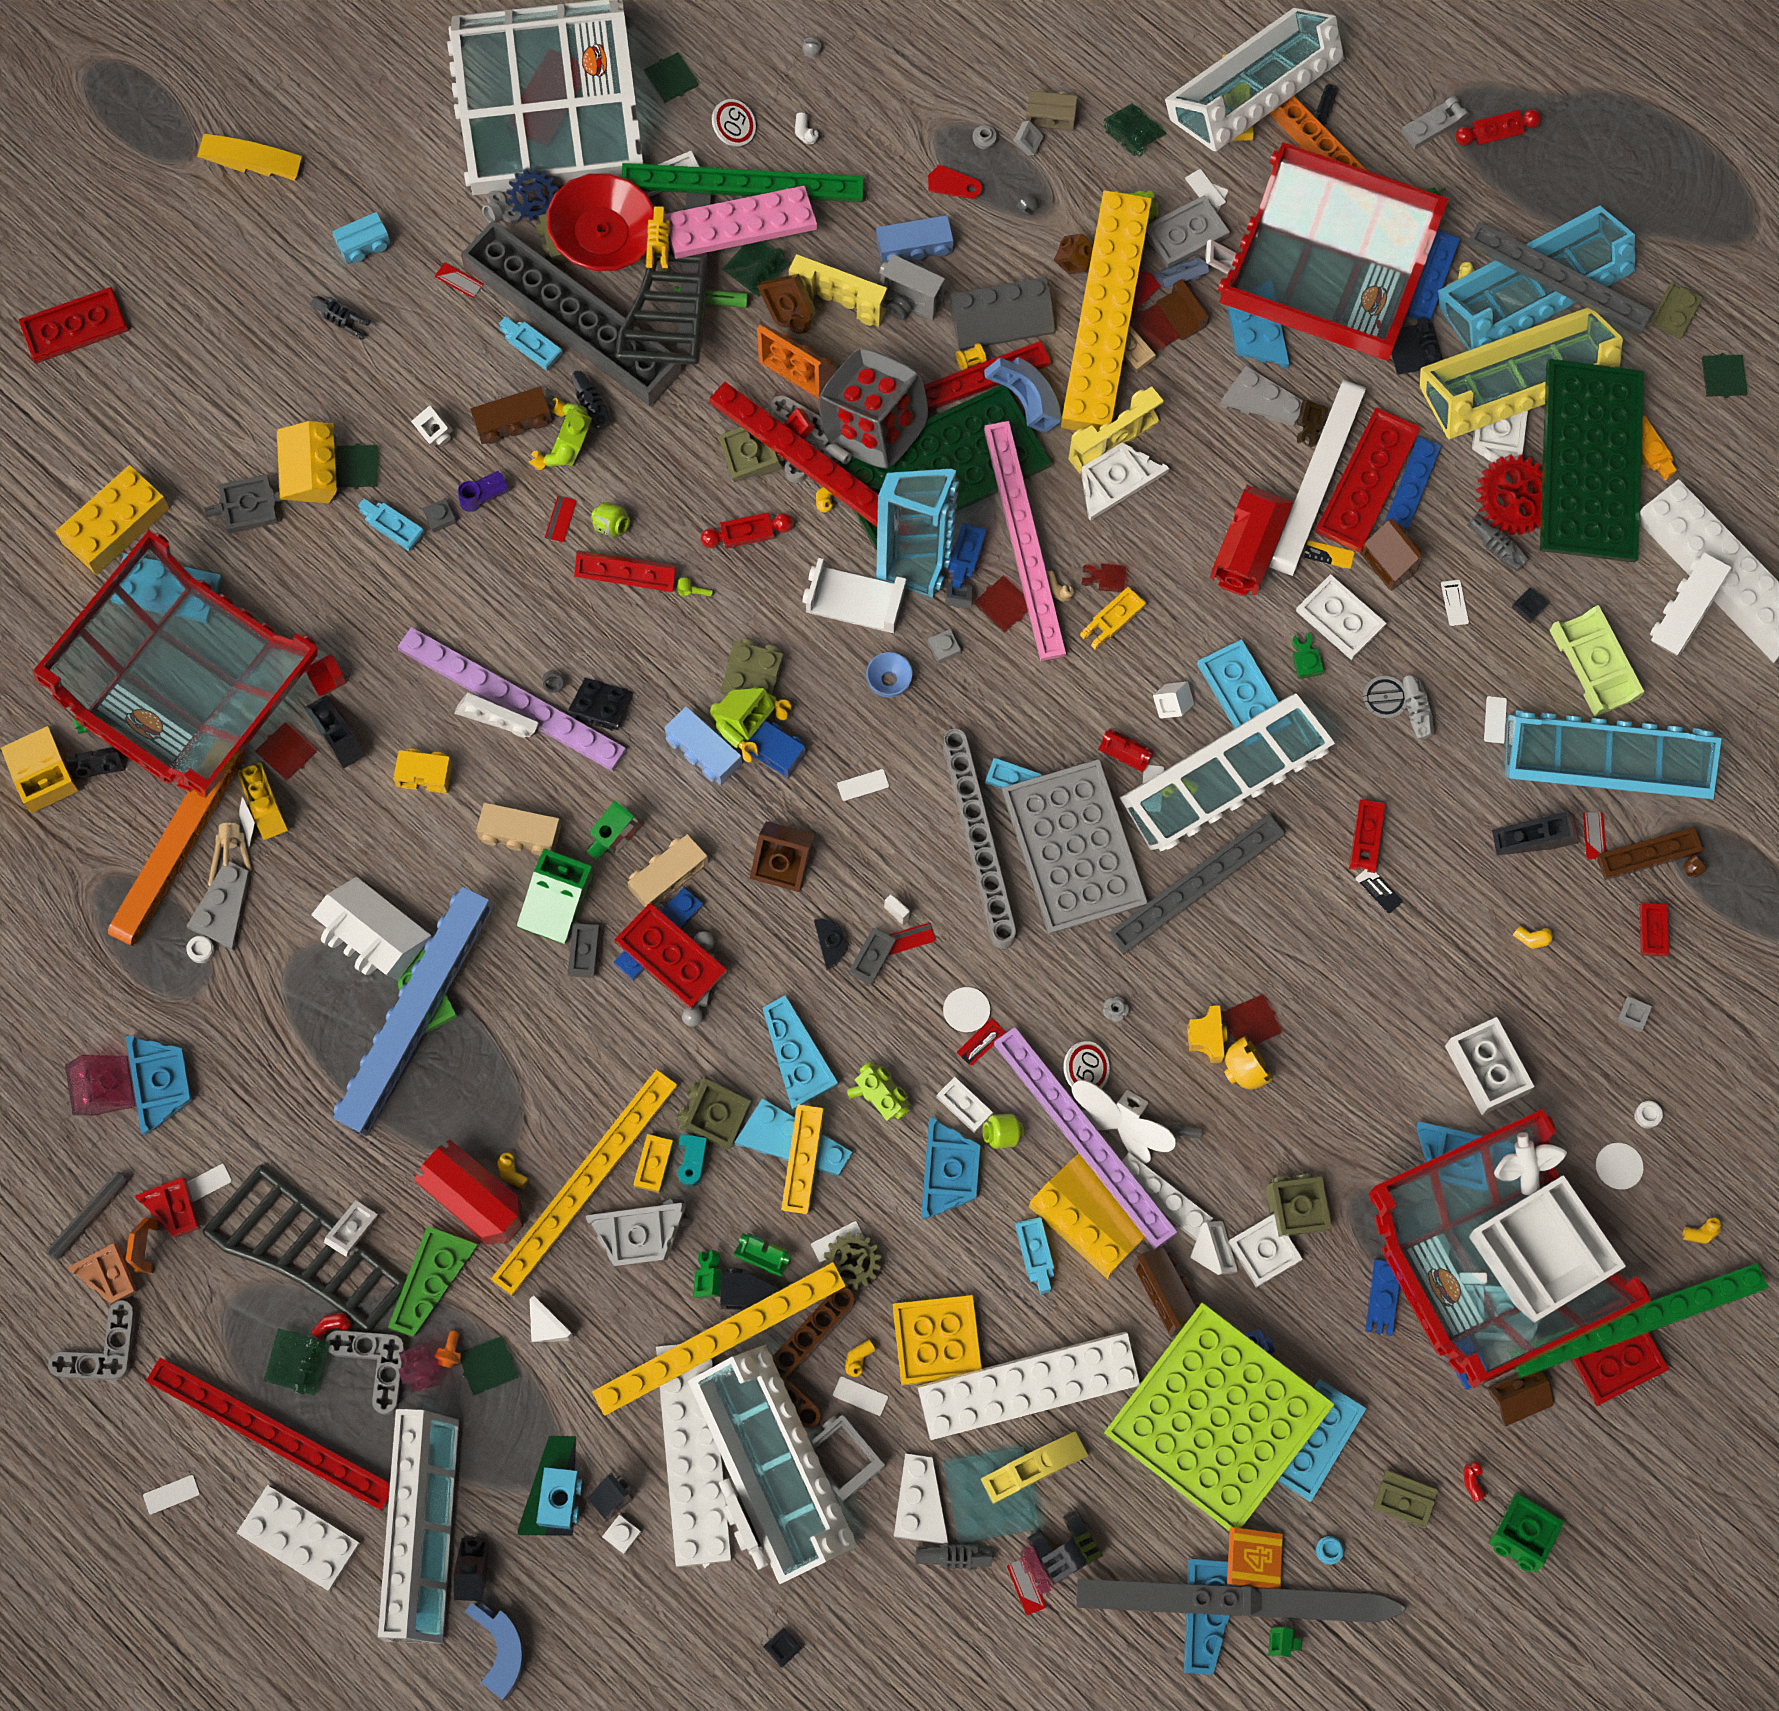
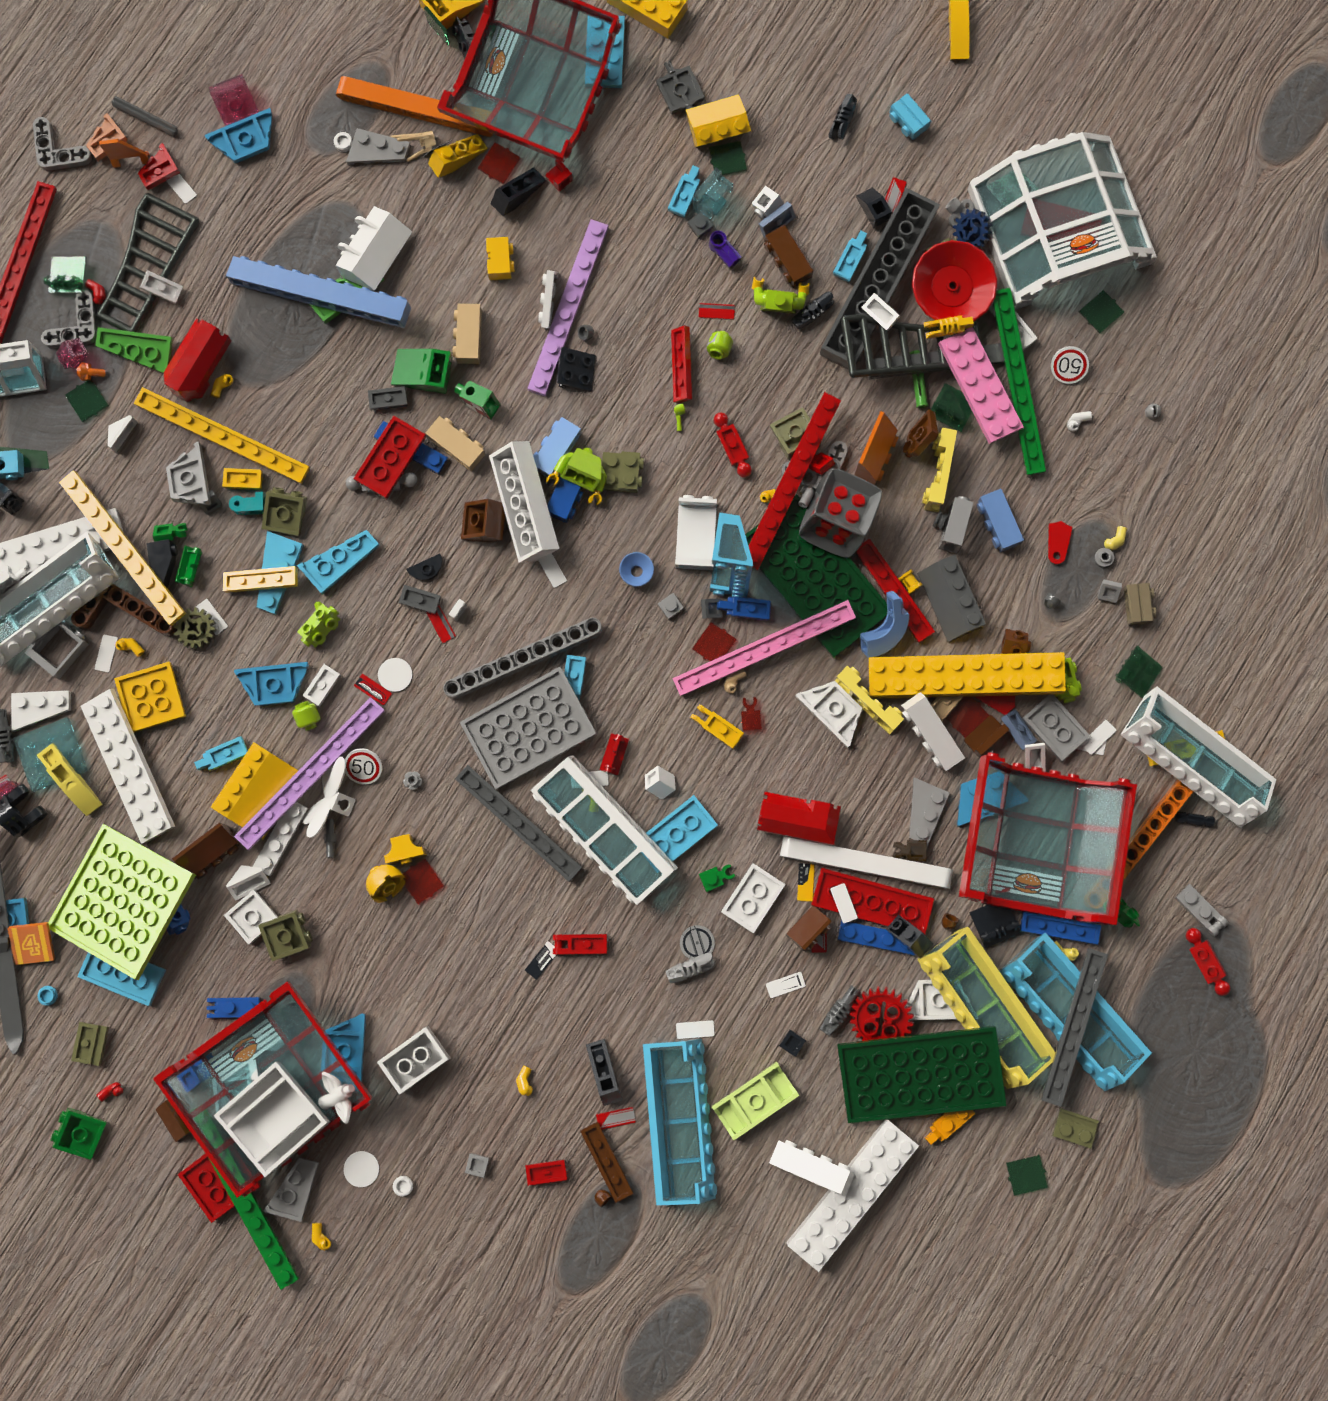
camera: 85 degrees right, 10 degrees up
none -> light grey wing [263,1157,319,1222]
none -> piece [424,6,450,45]
none -> white brick [489,441,559,563]
none -> clear light blue panel [693,167,733,219]
none -> sand blue plate [759,201,796,237]
none -> white sticker [830,883,858,923]
none -> black slope [856,187,892,228]
none -> white slope [862,293,900,331]
none -> black slope [886,915,933,959]
none -> white brick [901,692,965,771]
none -> reddish brown hinge [941,913,959,930]
none -> light yellow arm [1104,526,1127,550]

